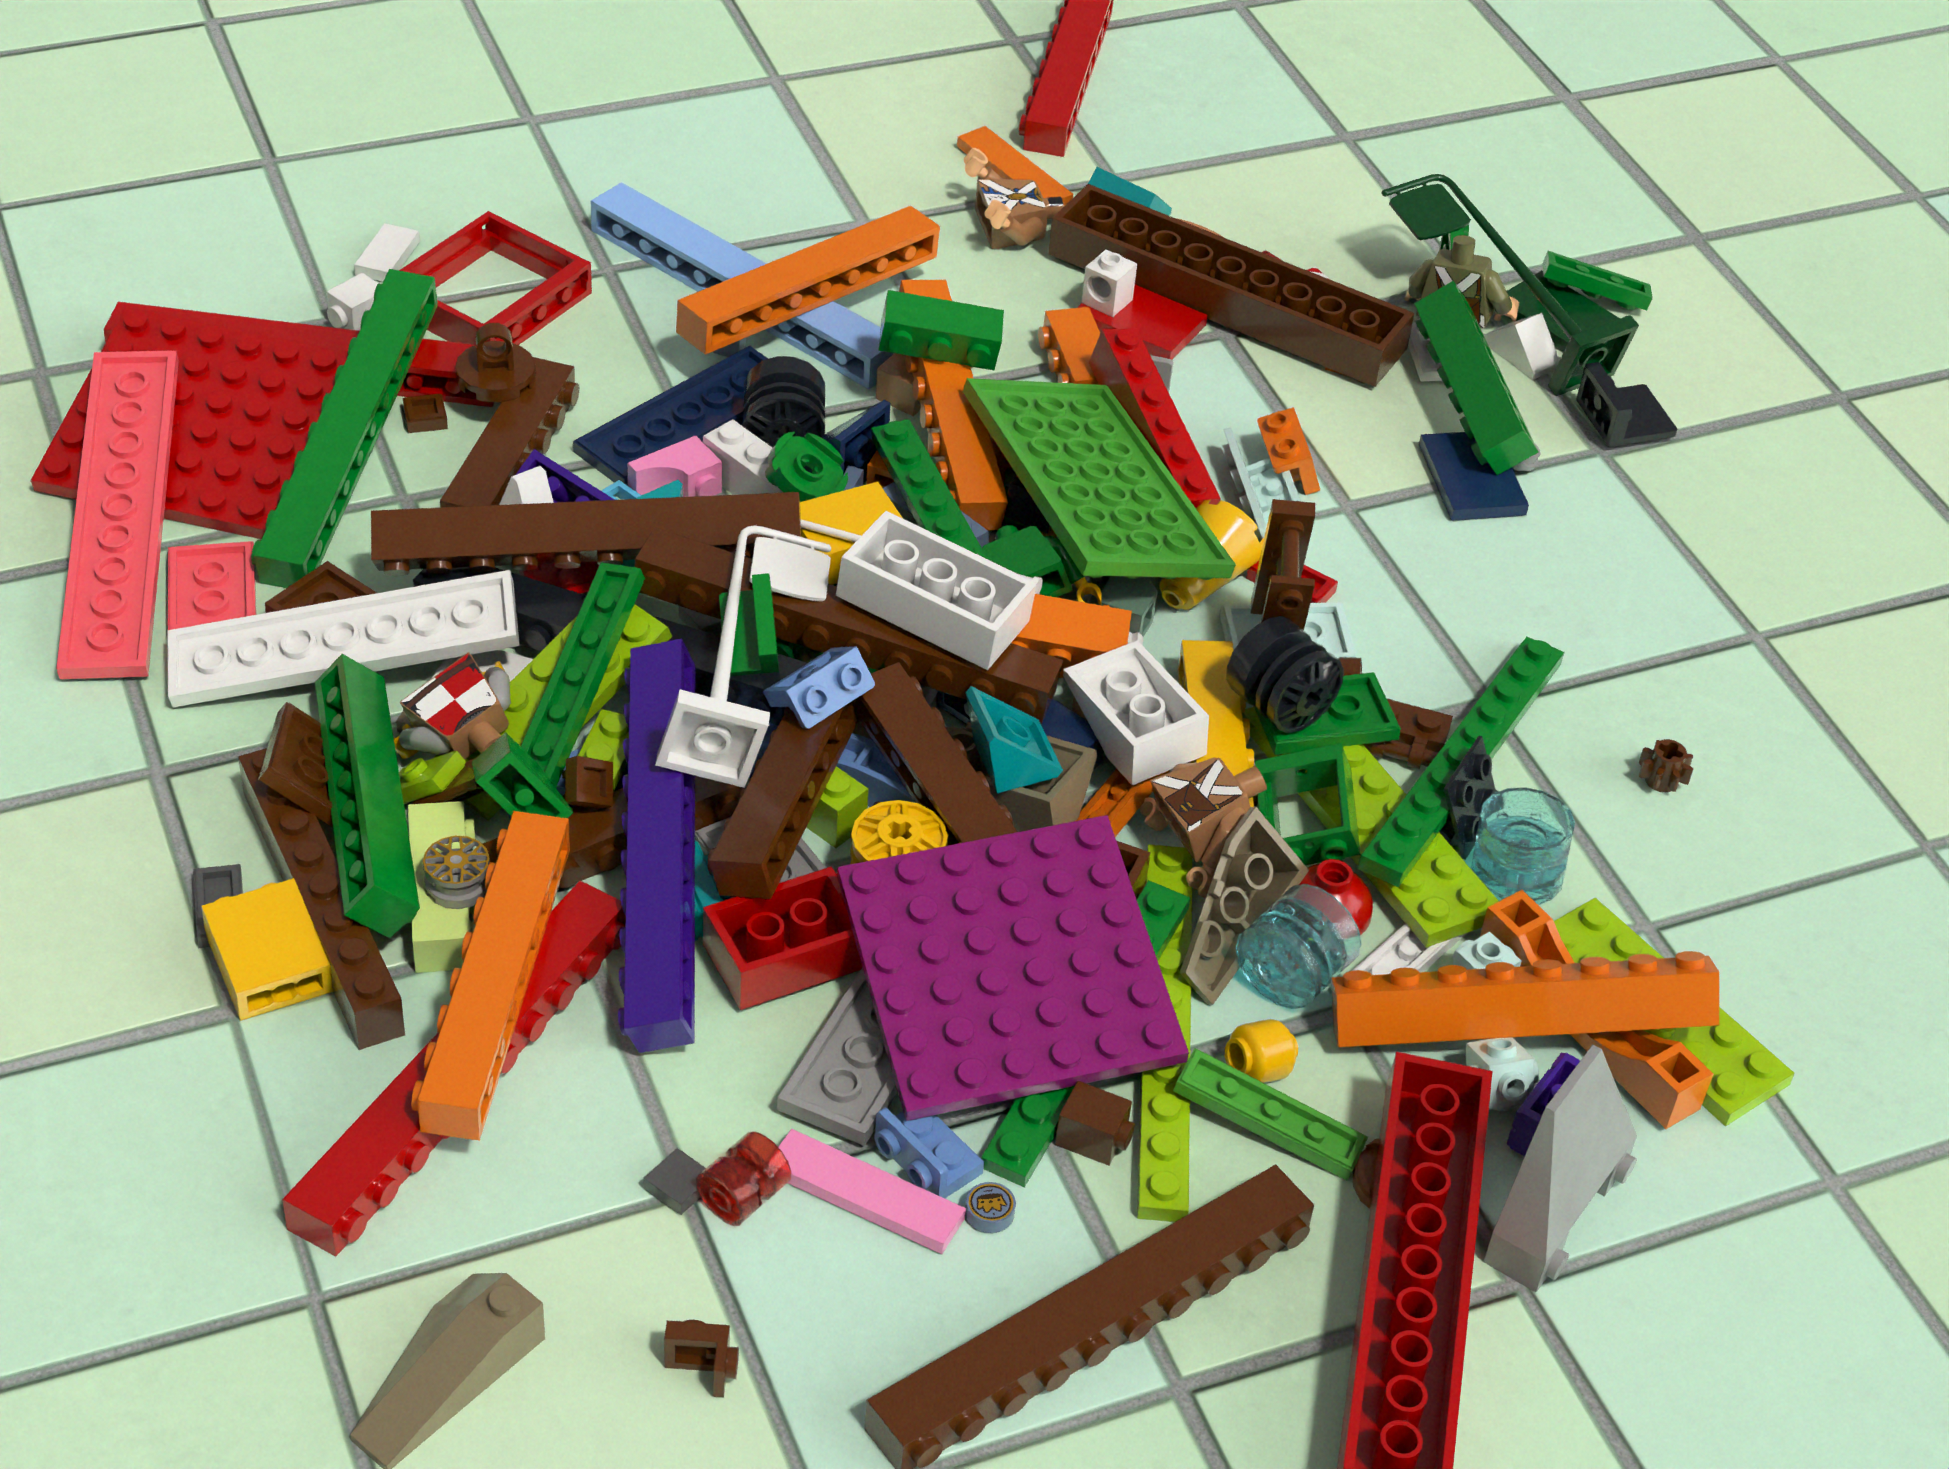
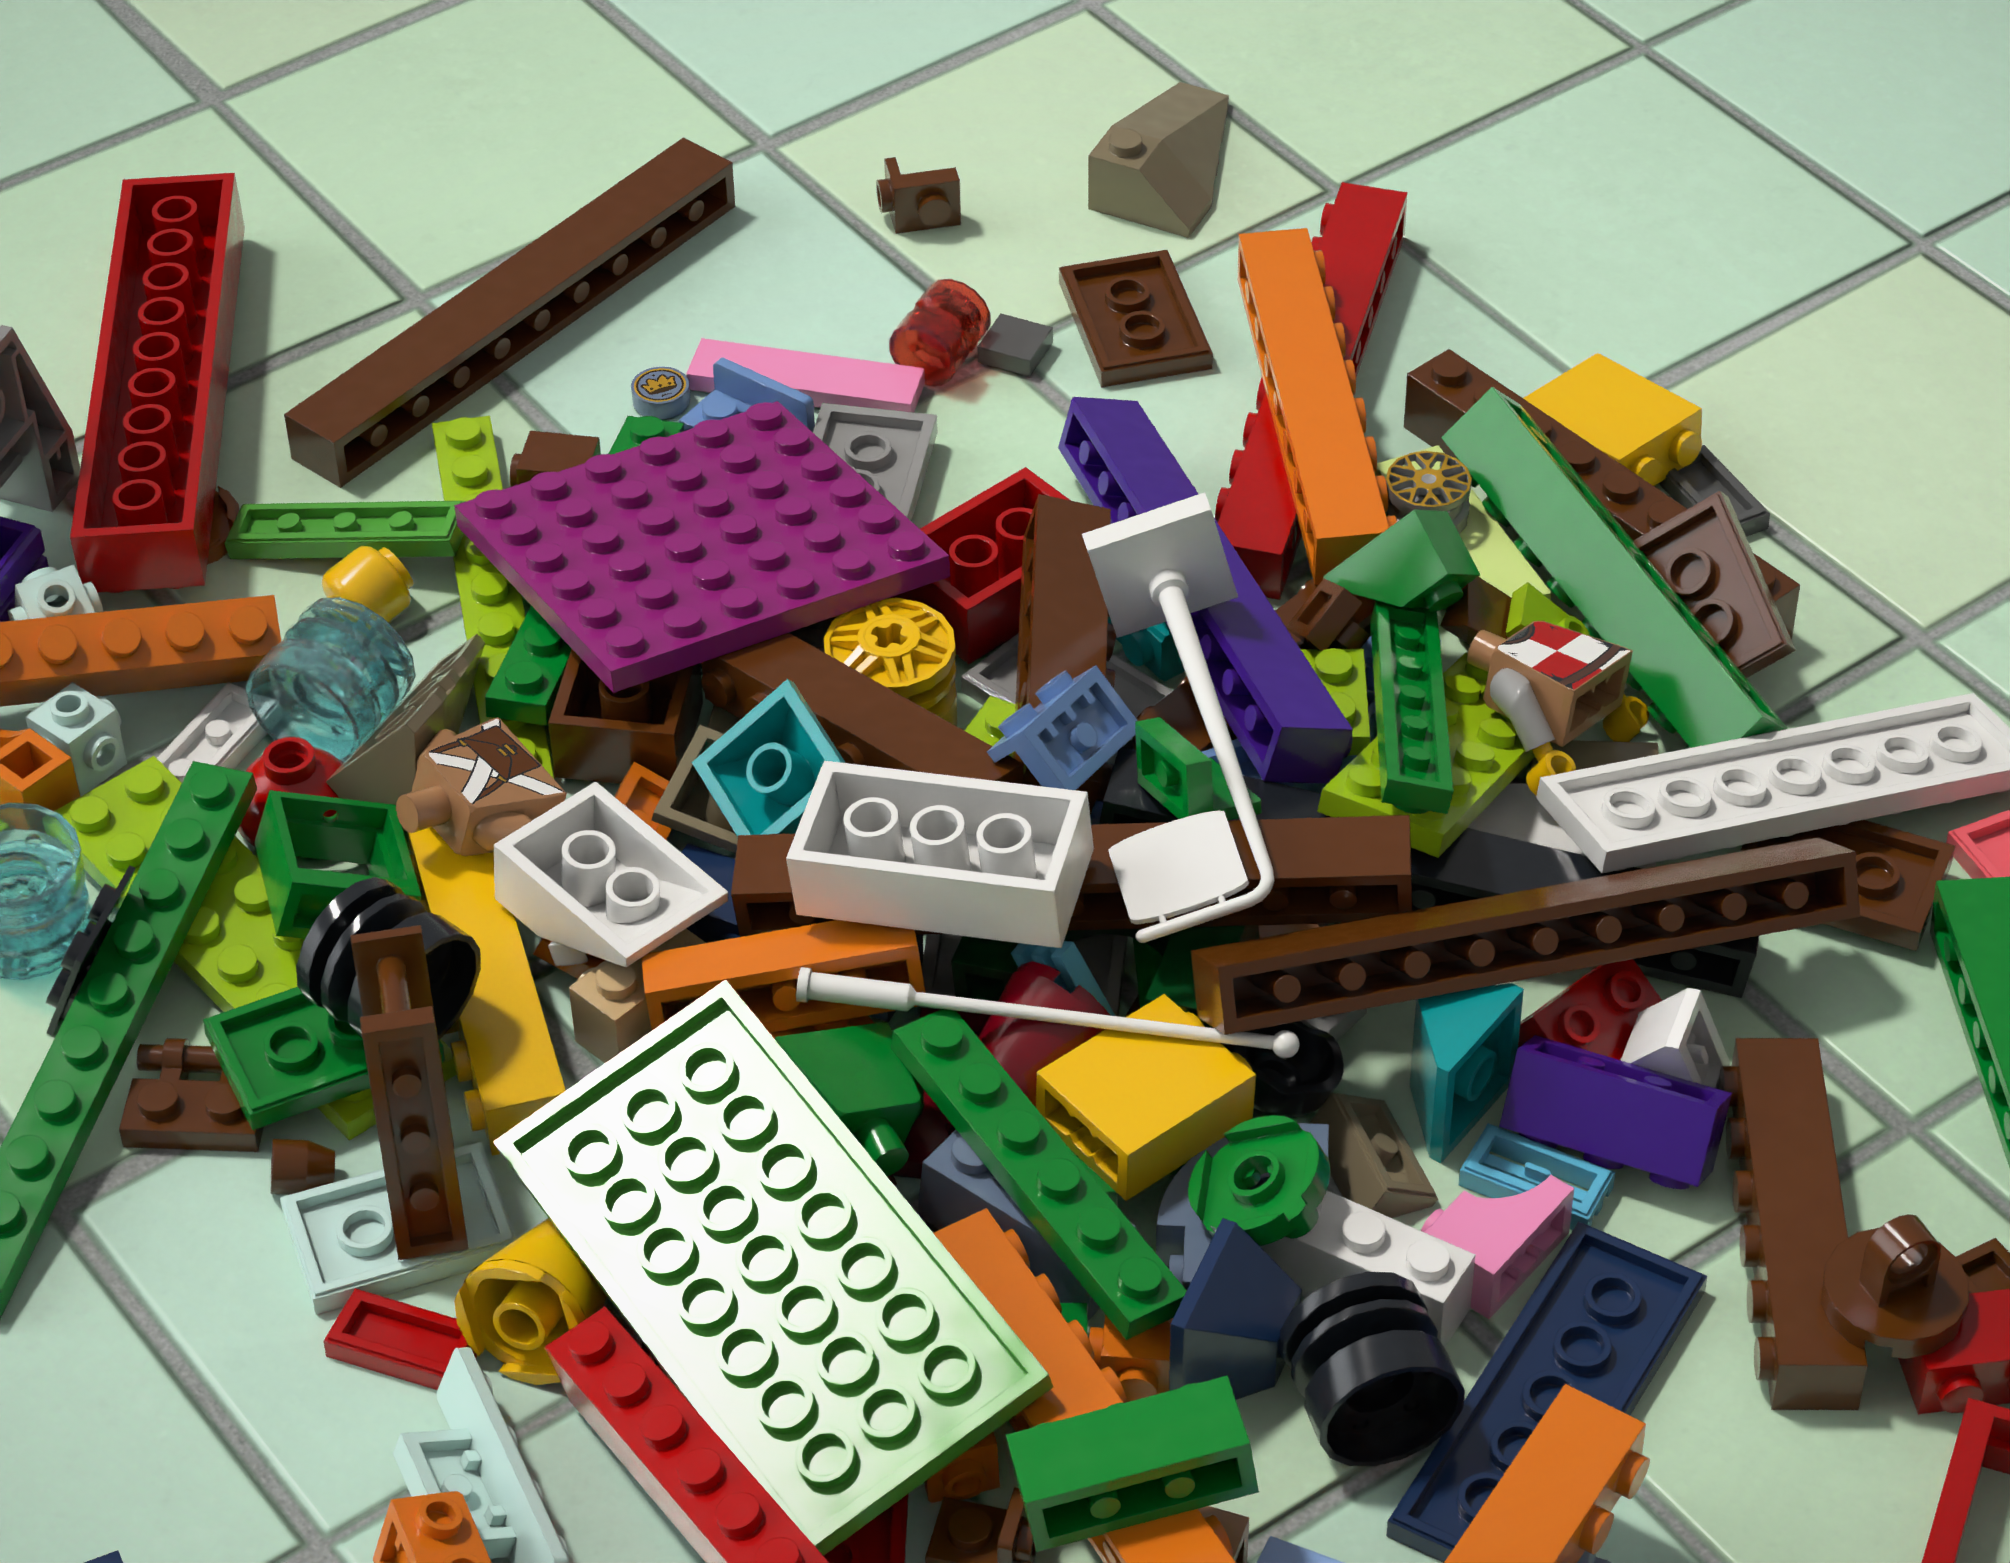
camera: 170 degrees right, 0 degrees up
none -> reddish brown tile [1059,250,1213,388]

